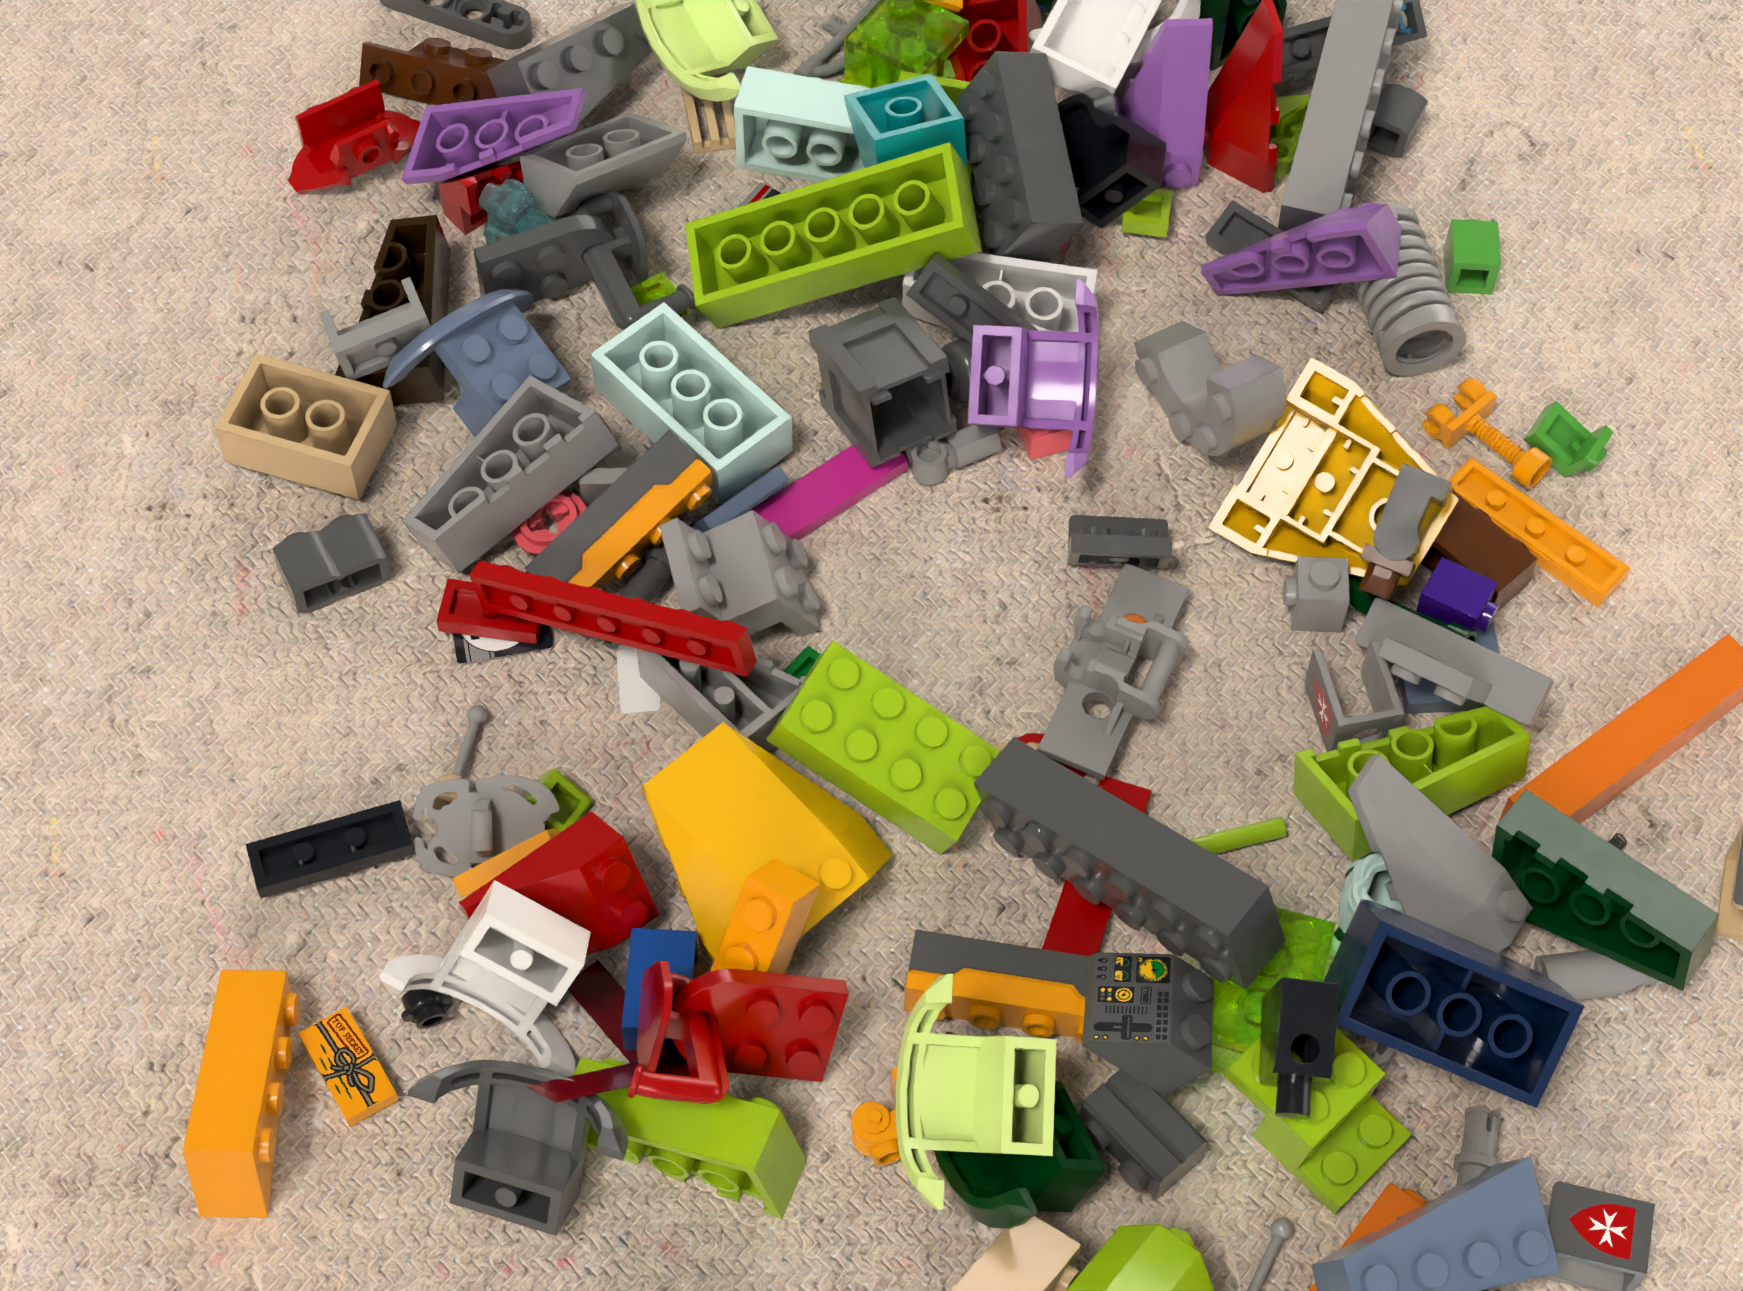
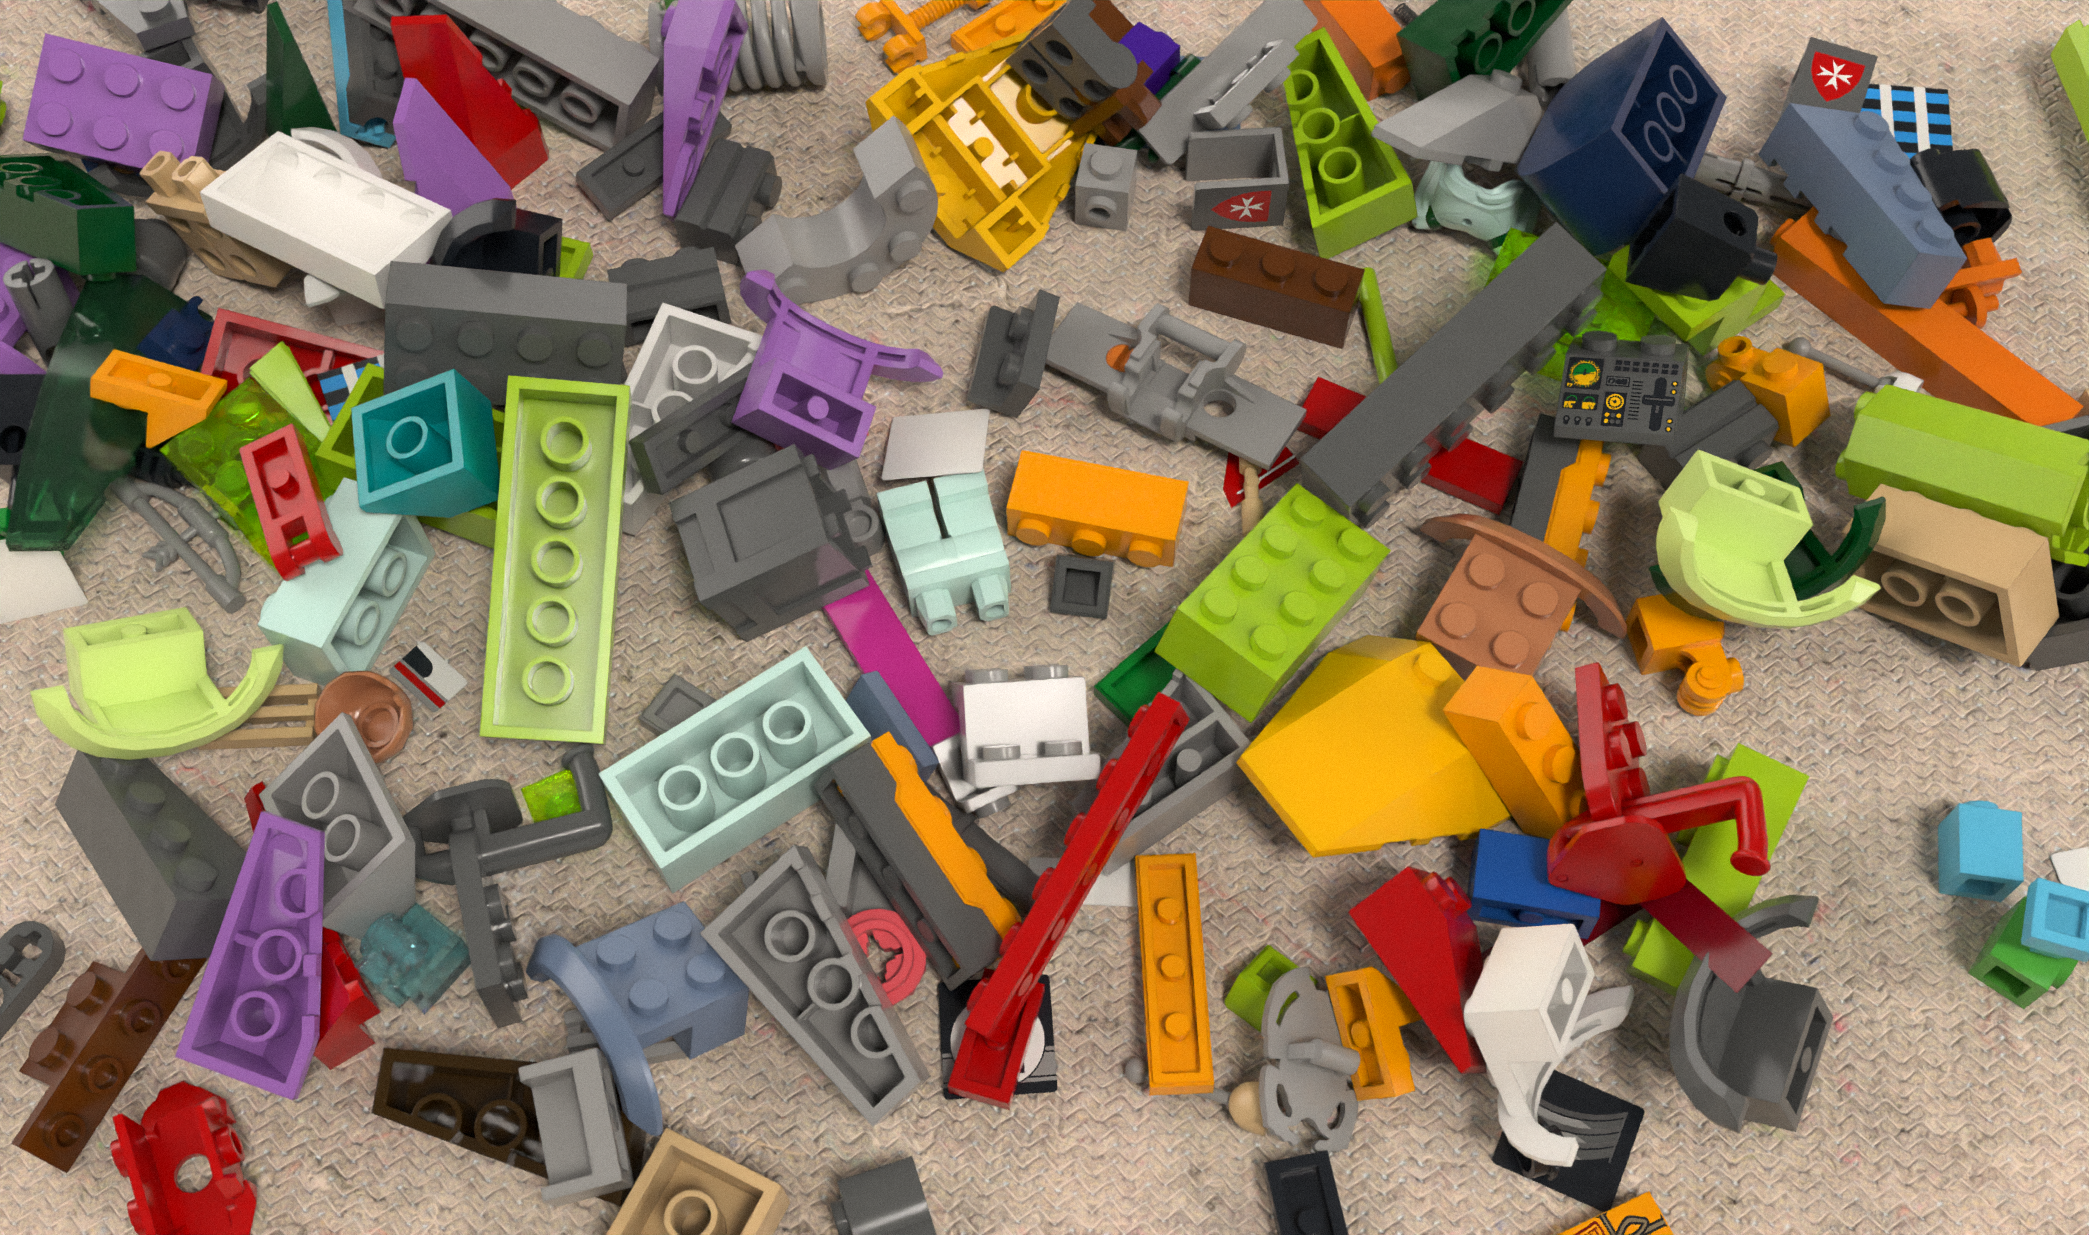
camera: 80 degrees left, 5 degrees up
none -> plate [239,423,343,581]
none -> lime slope [249,341,331,448]
none -> nougat hair [314,671,414,764]
none -> dark grey brick [607,246,732,347]
none -> light grey tile [638,673,717,737]
none -> dark grey brick [674,137,782,265]
none -> light aqua hips [877,469,1011,636]
none -> white sticker [882,409,990,480]
none -> light orange brick [1006,450,1189,567]
none -> dark grey slope [1050,553,1116,619]
none -> light orange tile [1135,853,1214,1096]
none -> reddish brown brick [1188,226,1365,349]
none -> nougat piece [1415,513,1627,681]
none -> black sticker [1492,1070,1645,1212]
none -> light orange brick [1705,336,1831,448]

